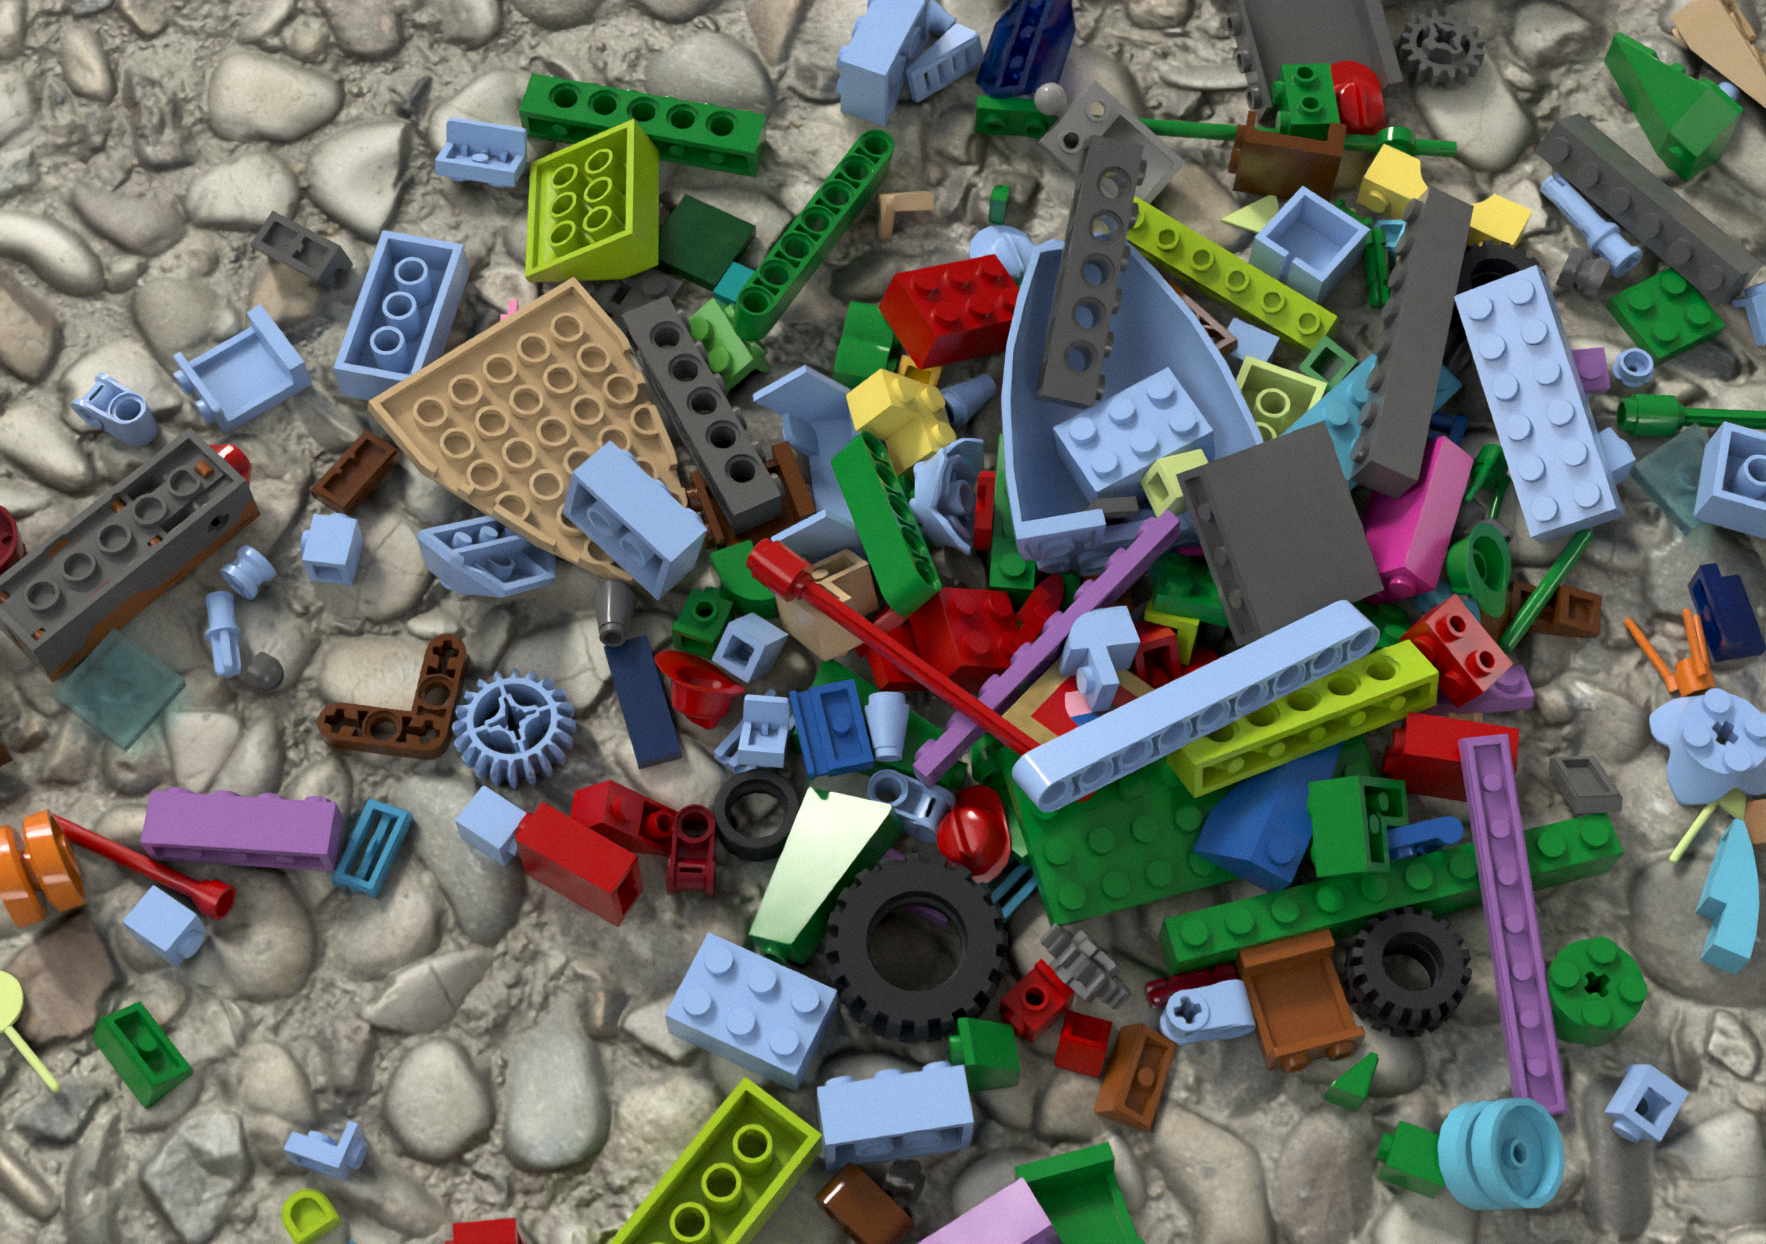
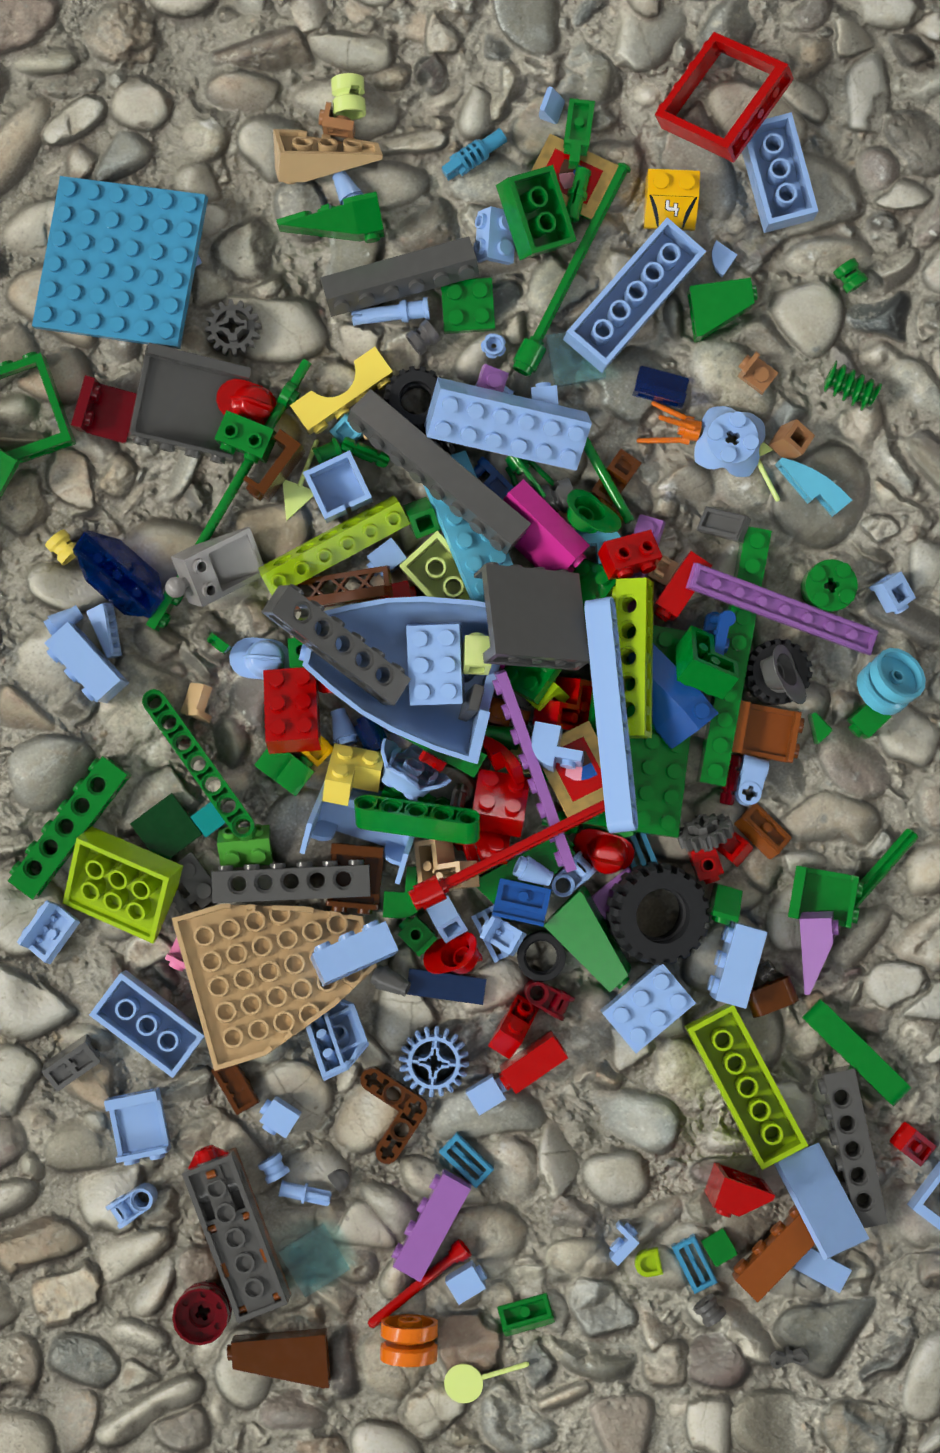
camera: 65 degrees left, 25 degrees up
none -> clear blue brick [354,716,387,751]
none -> dark grey piece [760,644,807,704]

